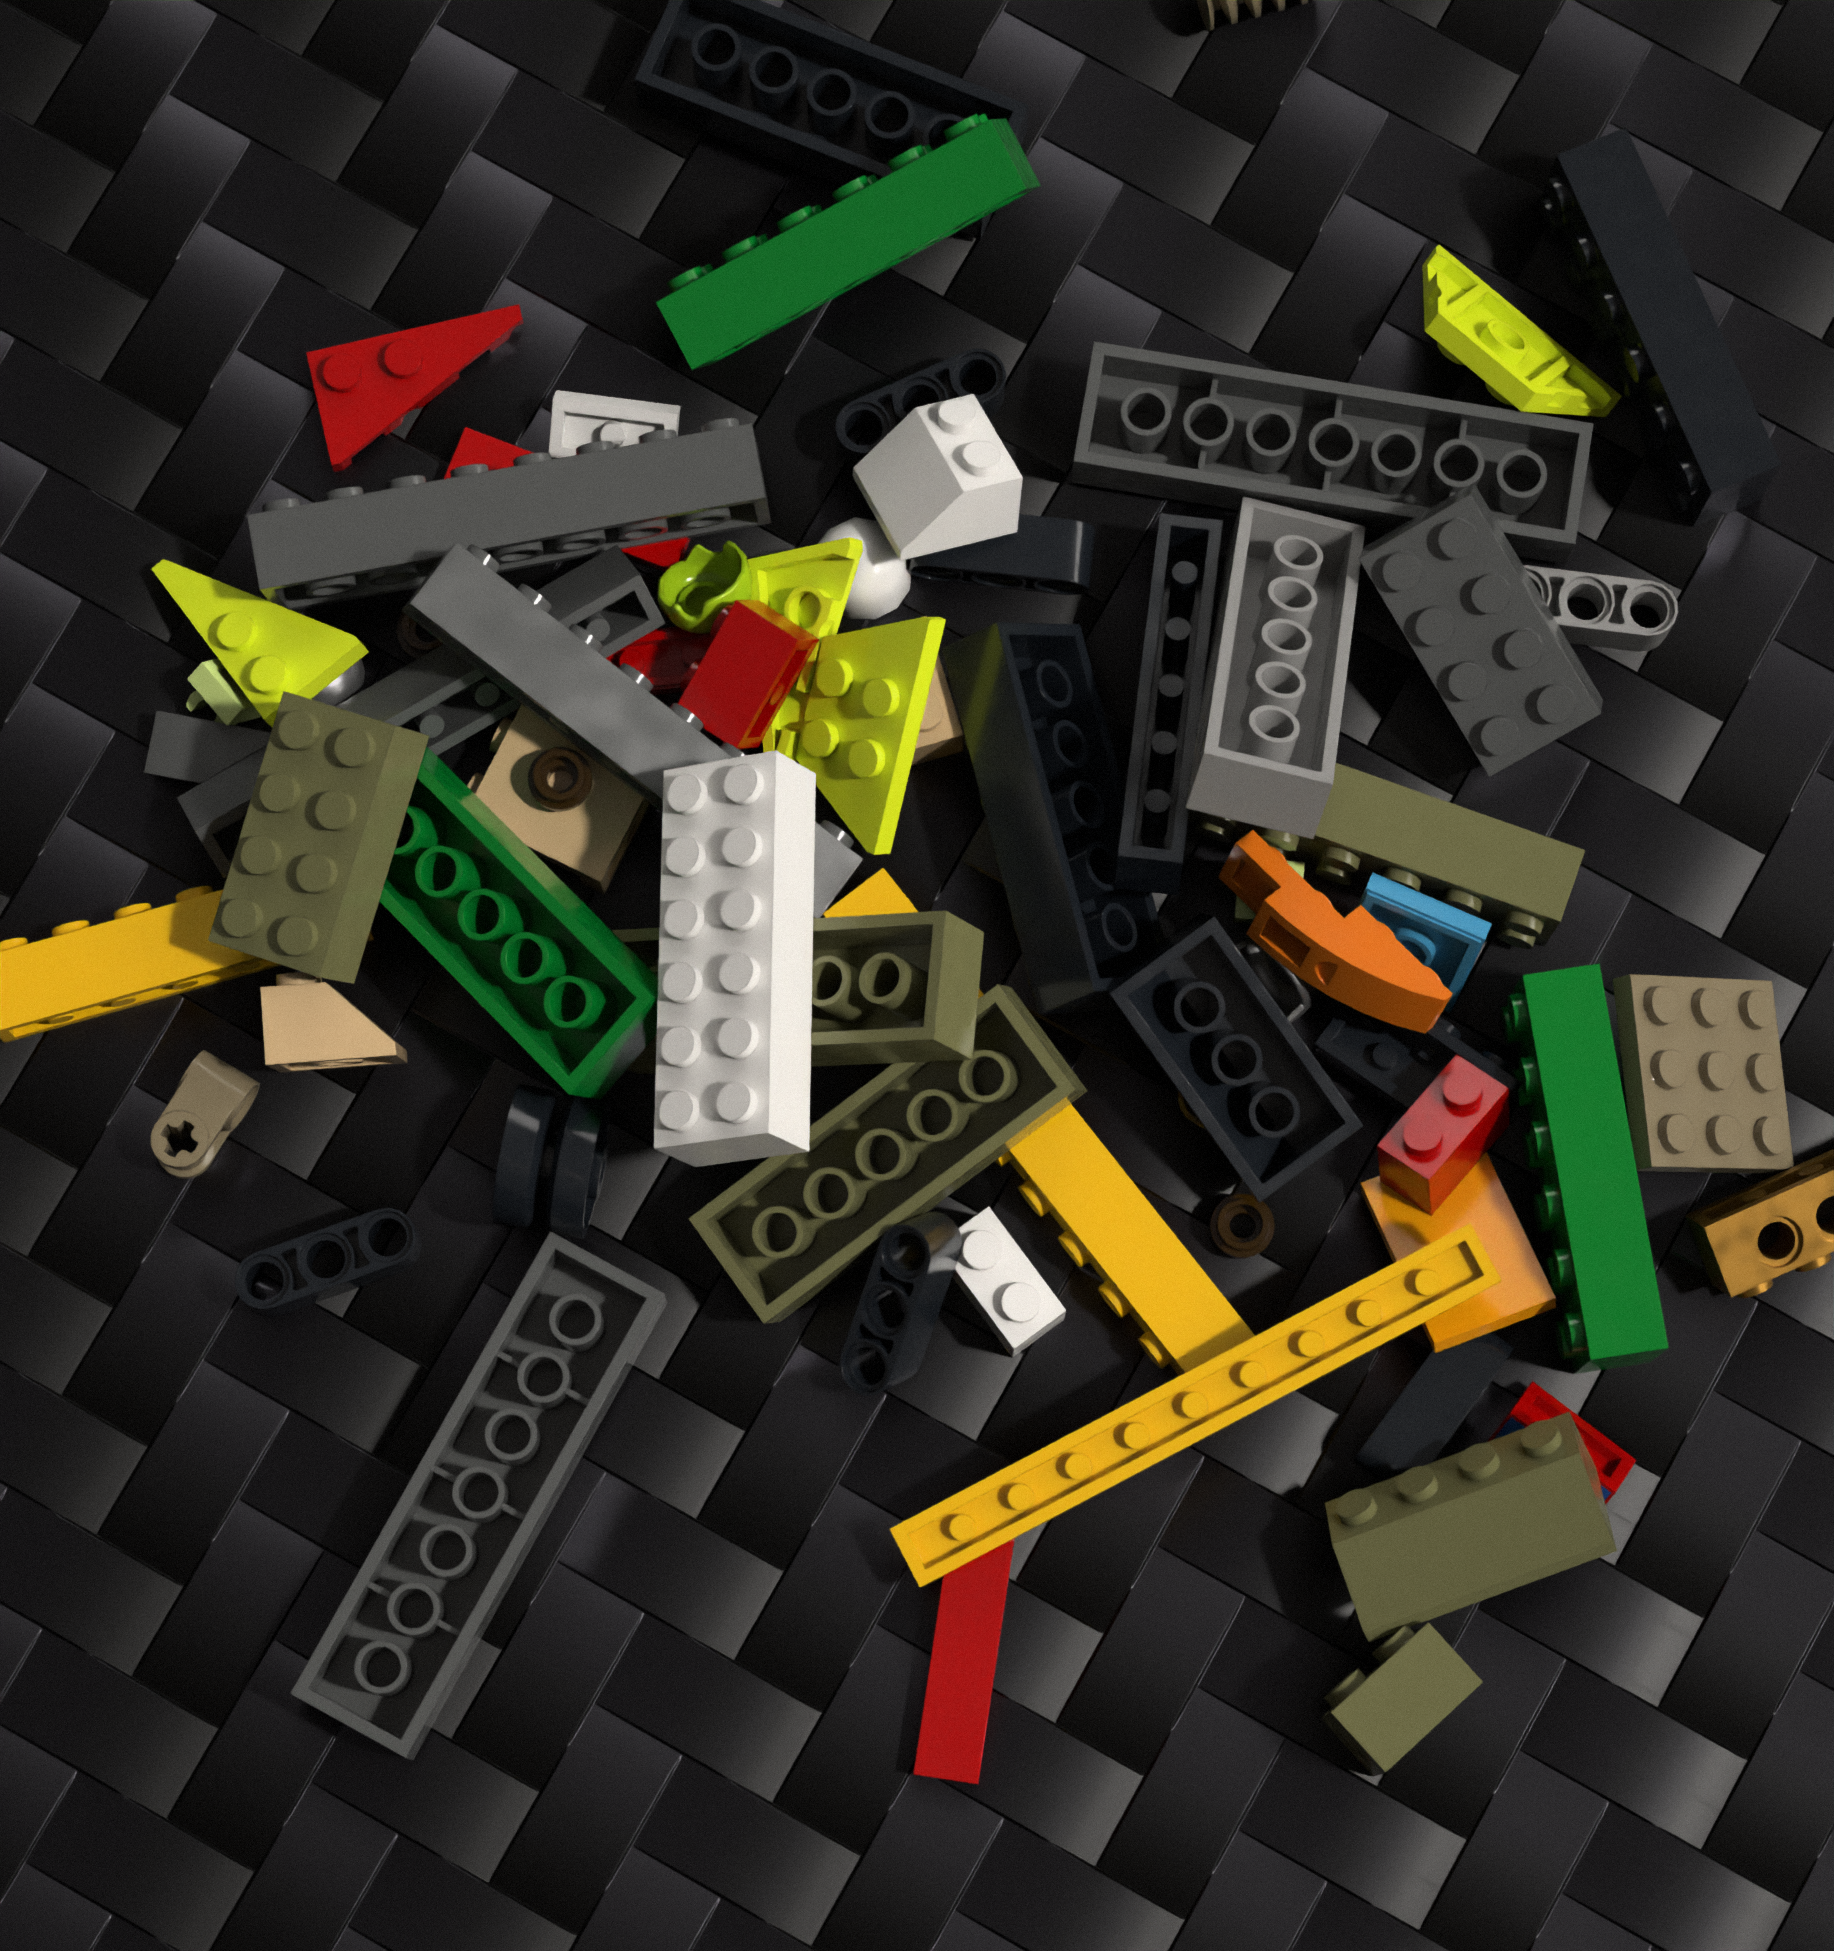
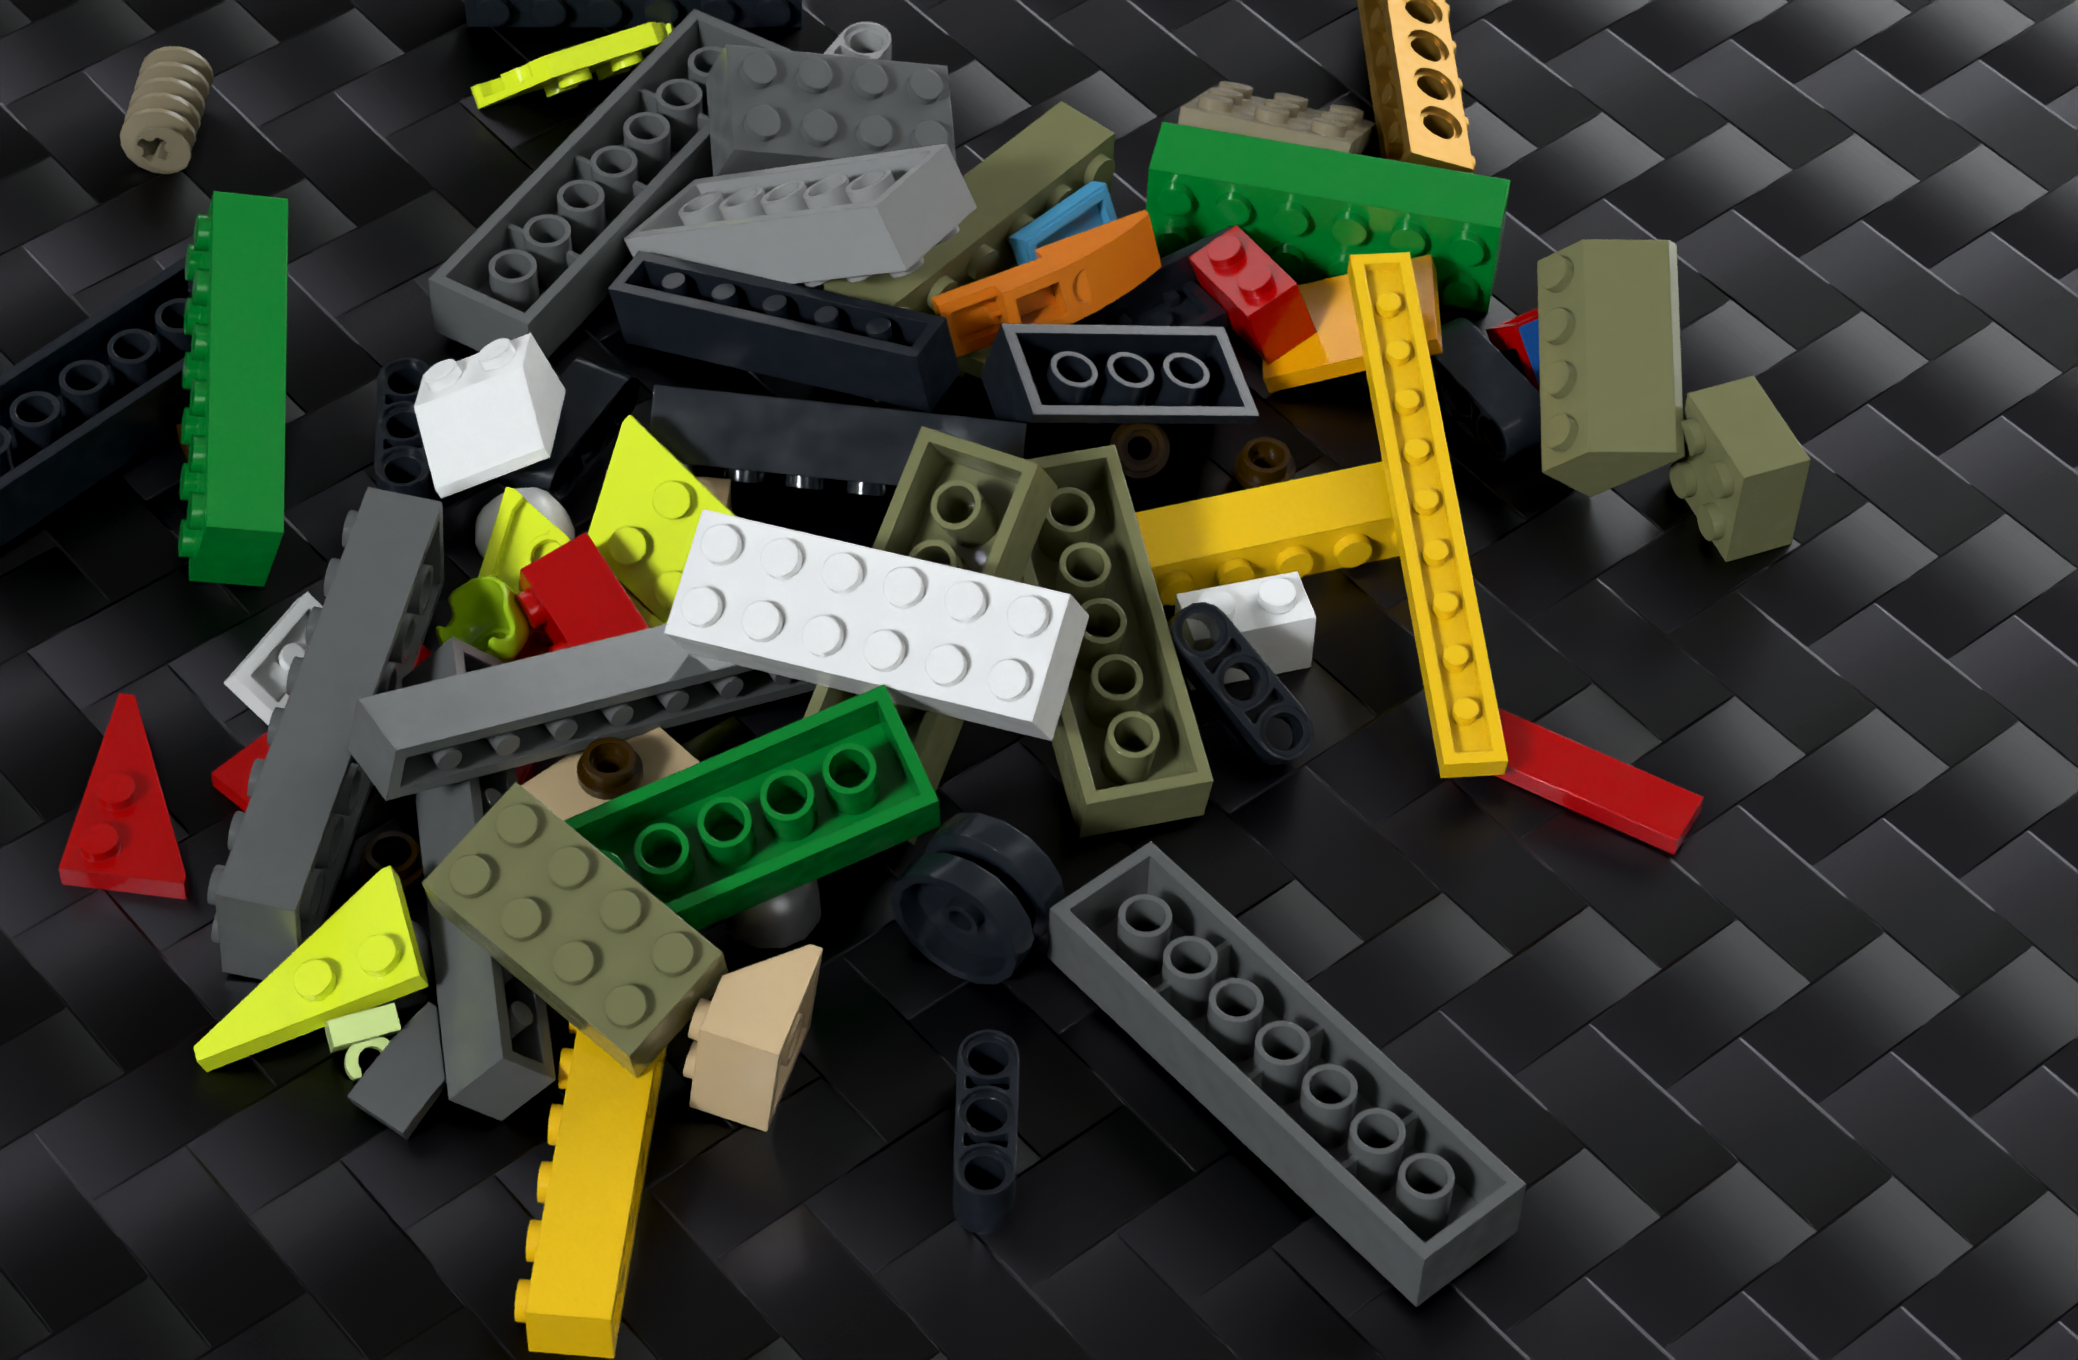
camera: 70 degrees left, 30 degrees down
dark tan piece [151,1050,260,1179] -> none

